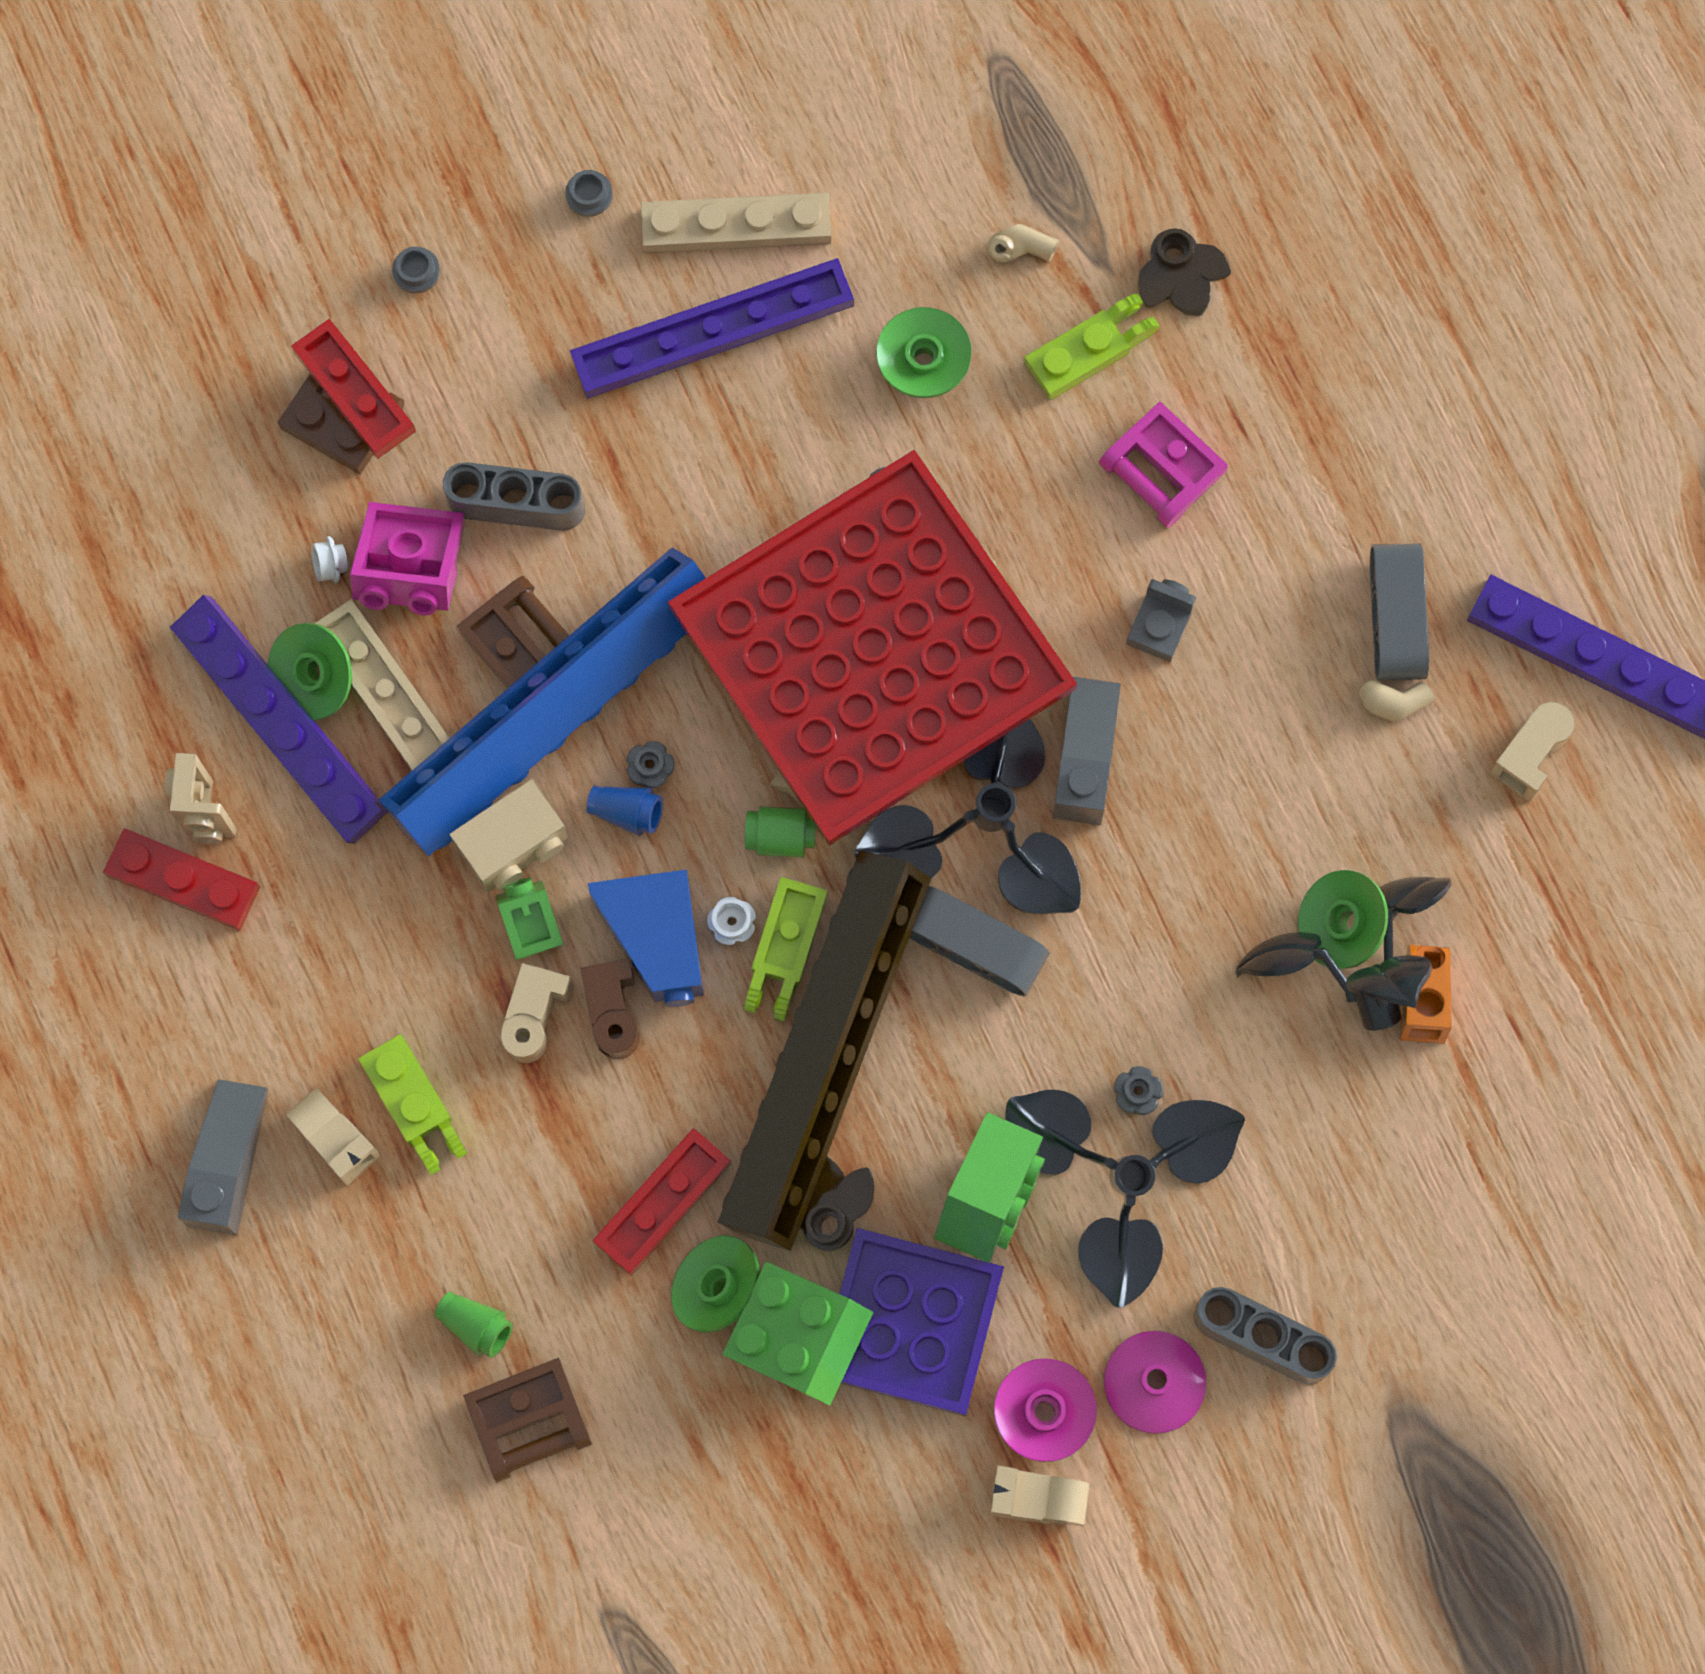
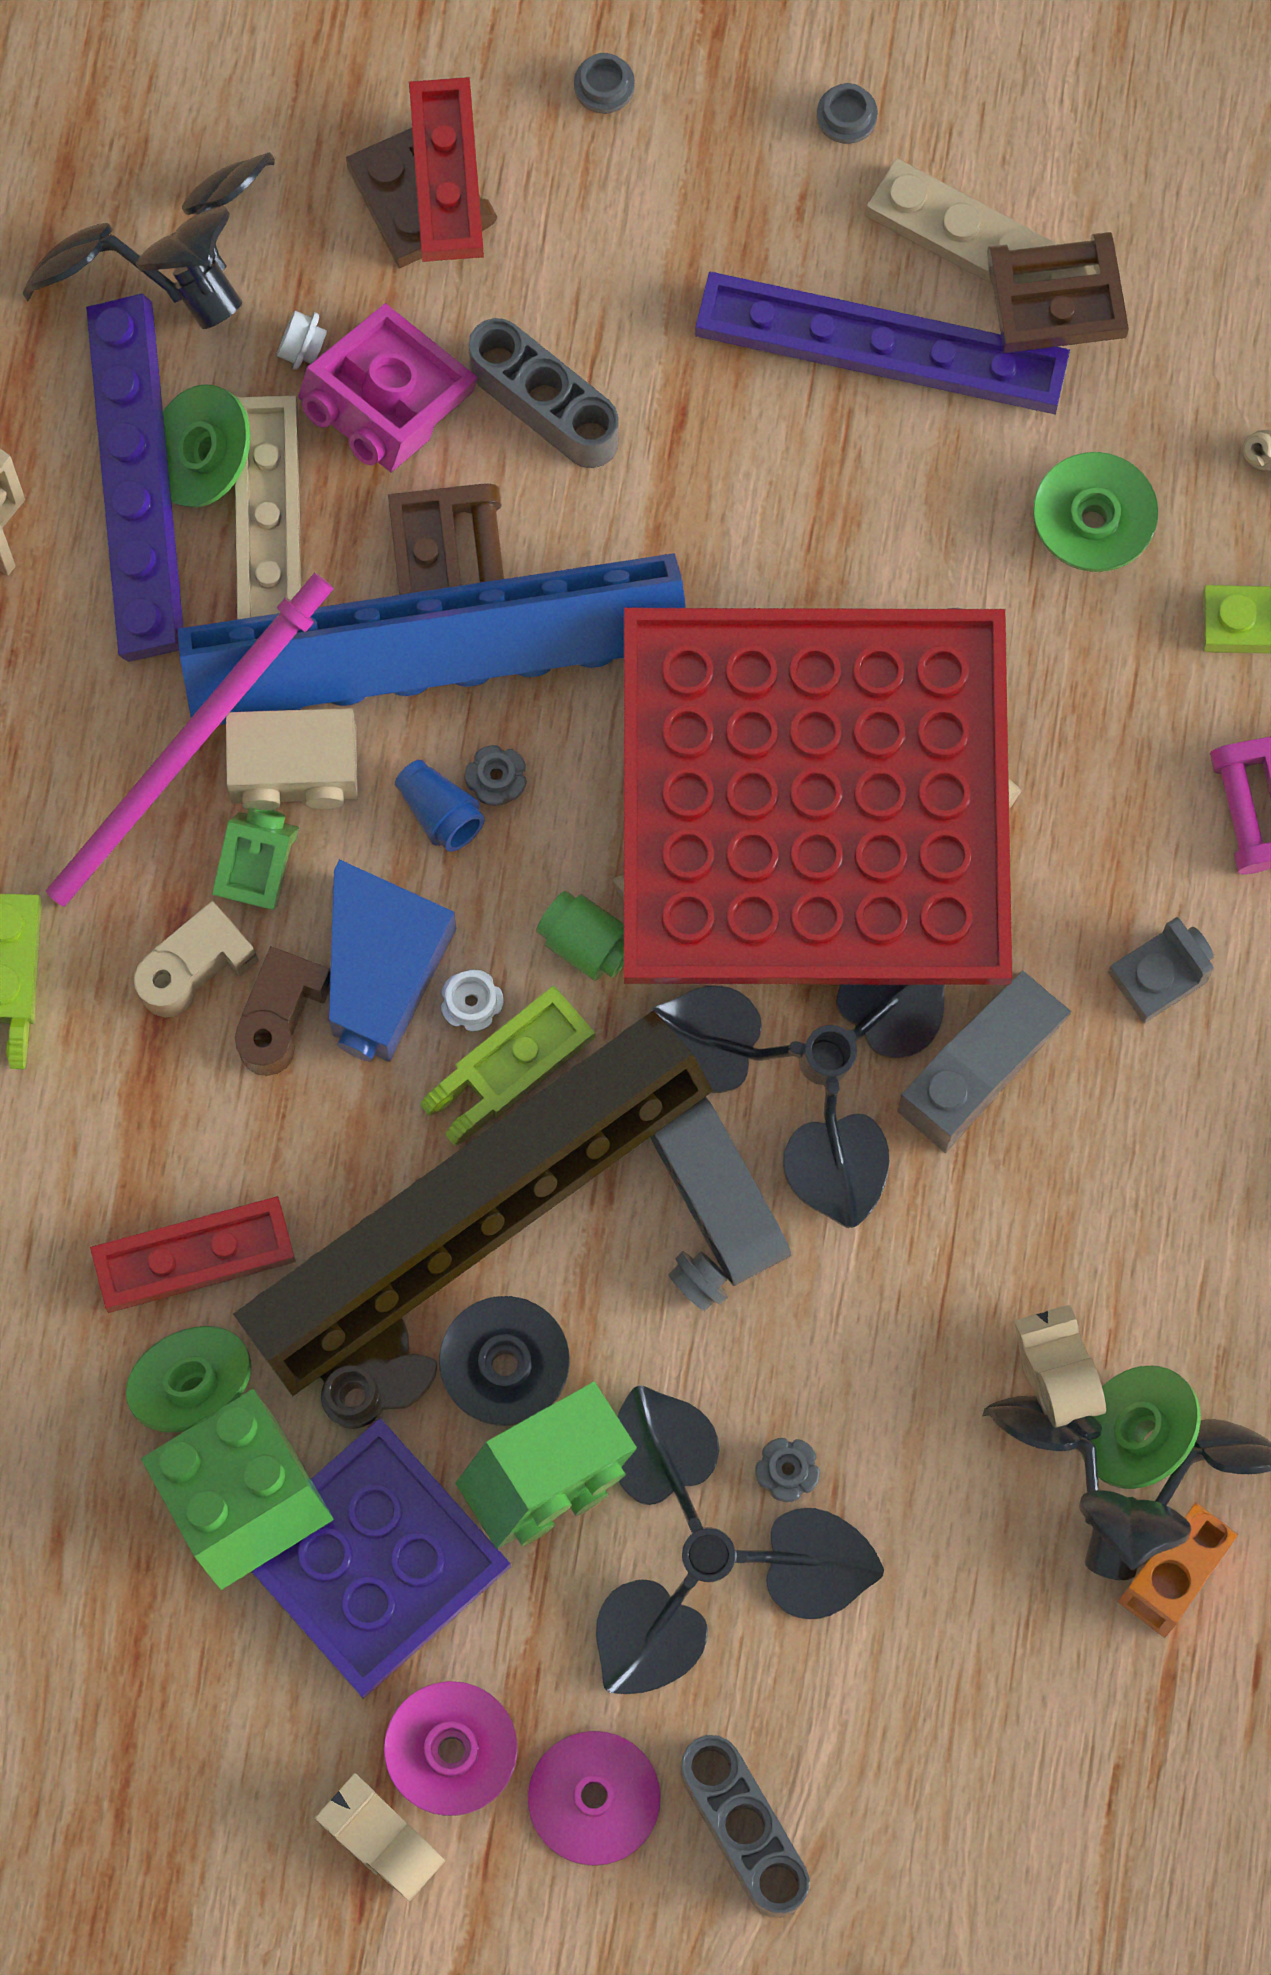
camera: 30 degrees right, 0 degrees up
none -> black plant [23,152,275,329]
none -> dark pink bar [45,572,334,907]
none -> black dish [439,1296,570,1426]
none -> dark grey plate [668,1251,728,1311]
none -> reddish brown plate [987,232,1129,353]
none -> tan leg [1014,1305,1106,1428]

